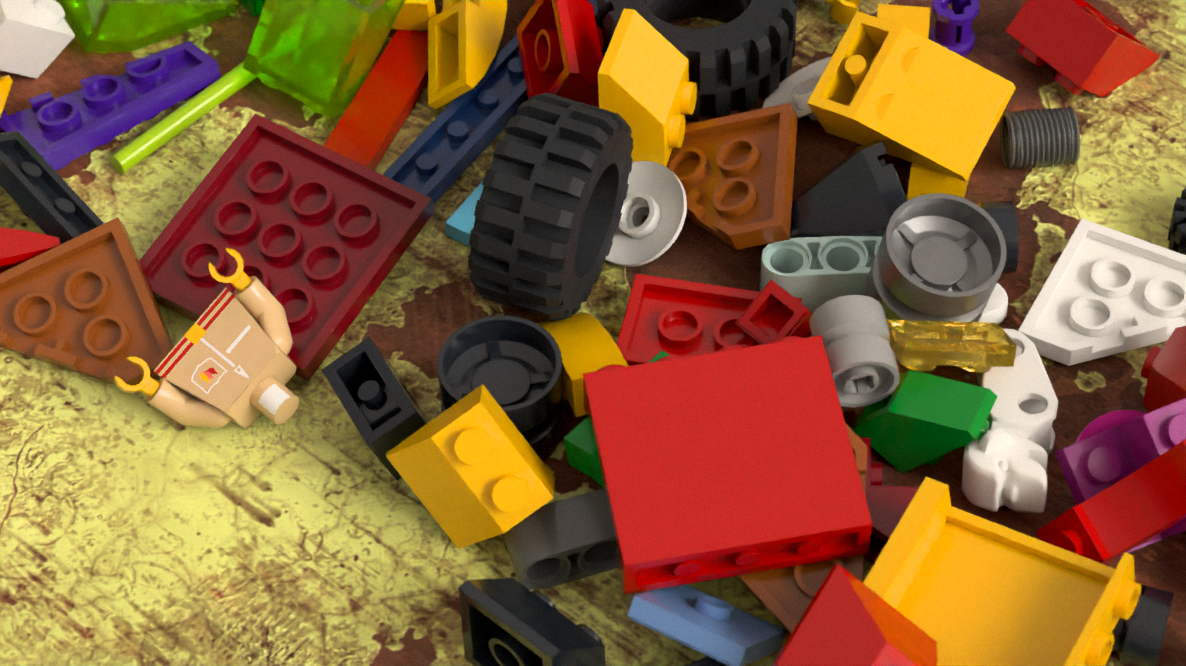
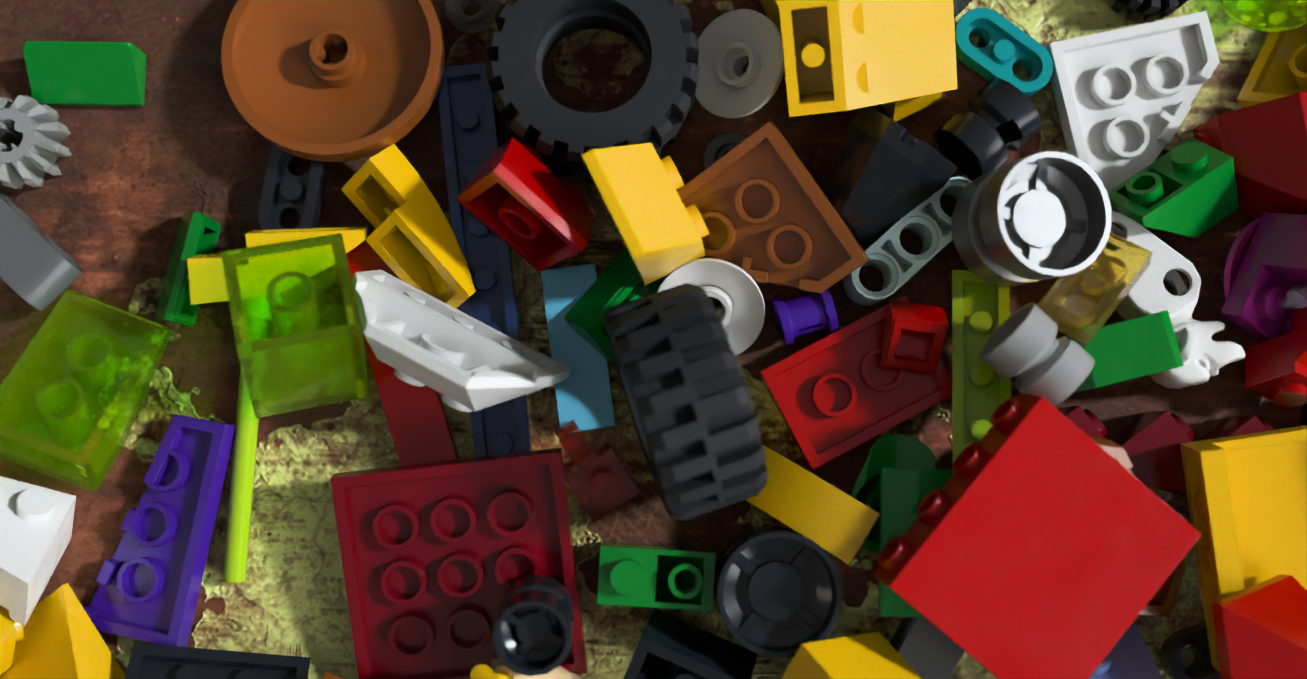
camera: 45 degrees left, 35 degrees up
none -> white wedge [351,270,572,412]
none -> black wheel [493,574,575,676]
none -> clear red plate [555,420,641,523]
none -> green slope [597,541,716,611]
none -> dark purple bush [771,289,839,346]
none -> teal plate [955,8,1053,98]
none -> green slope [1107,137,1239,238]

